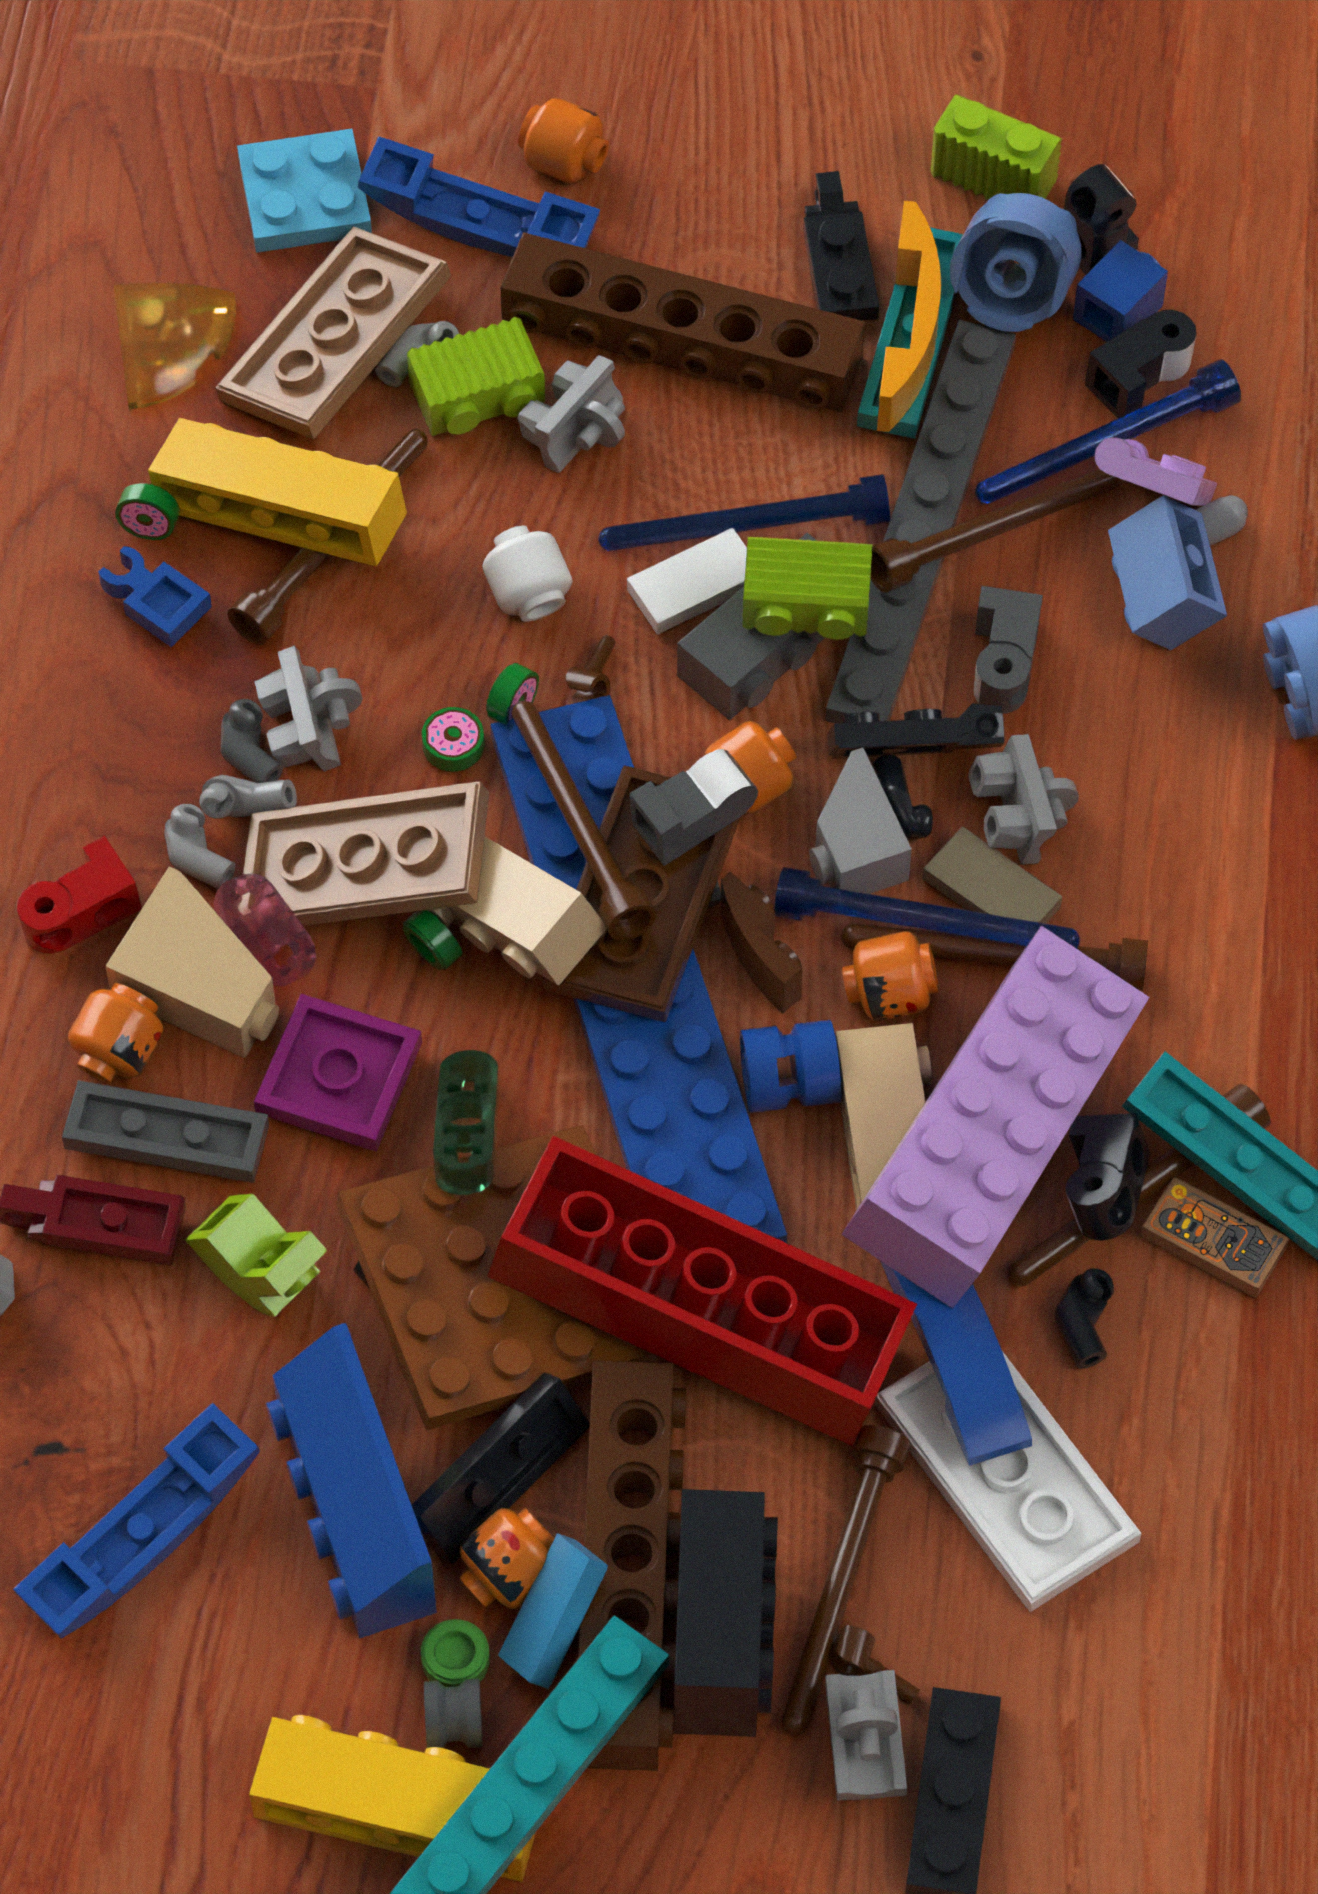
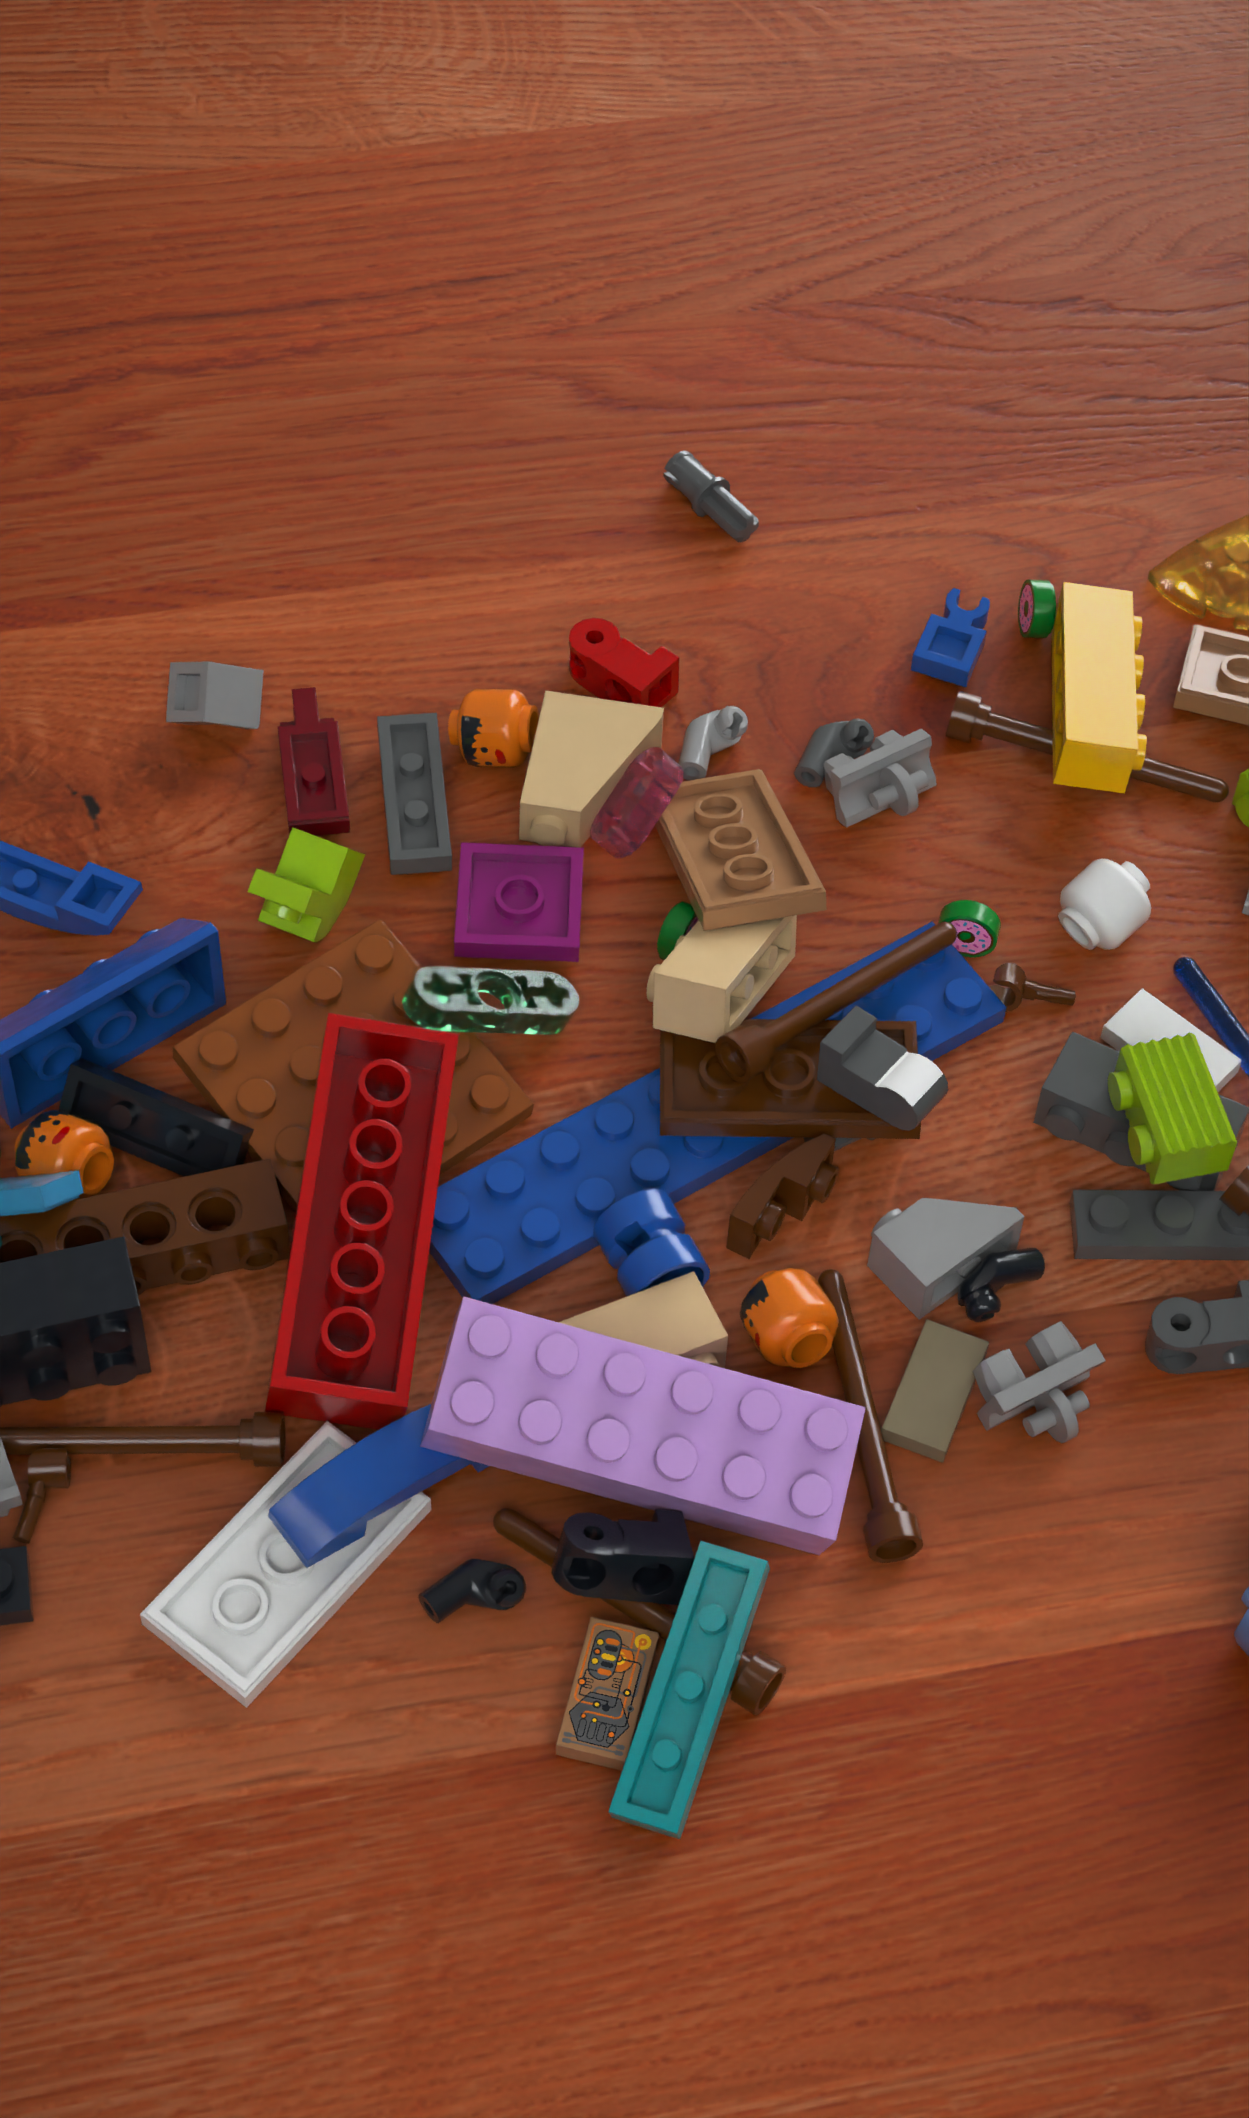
camera: 70 degrees right, 5 degrees down
light grey arm [199,774,297,819] -> none
tile [422,707,484,772] -> none
orange head [705,721,797,814] -> none
clear blue piece [775,867,1080,949] -> none
black hinge [827,703,1005,759] -> none

